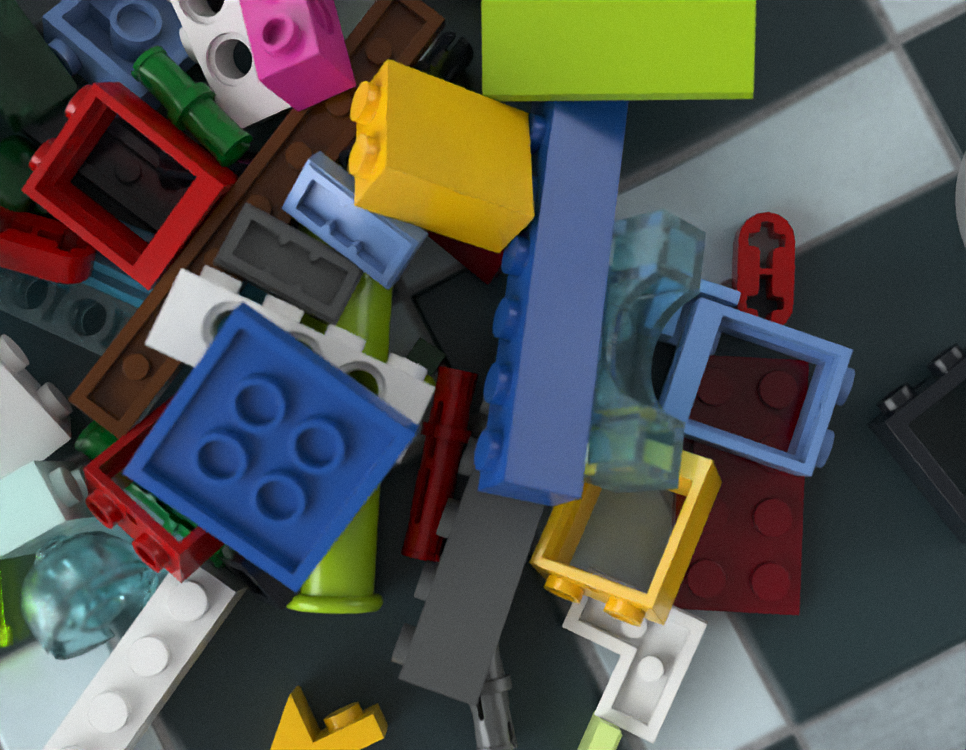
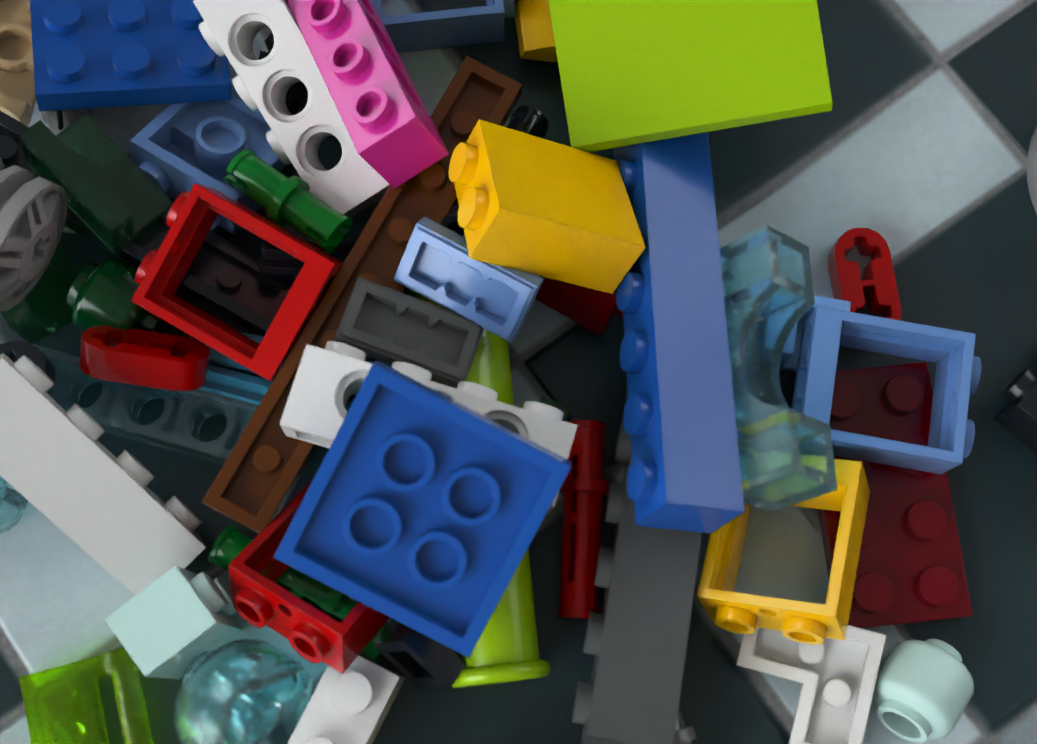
camera: 10 degrees left, 10 degrees down
none -> light aqua head [872,638,974,743]

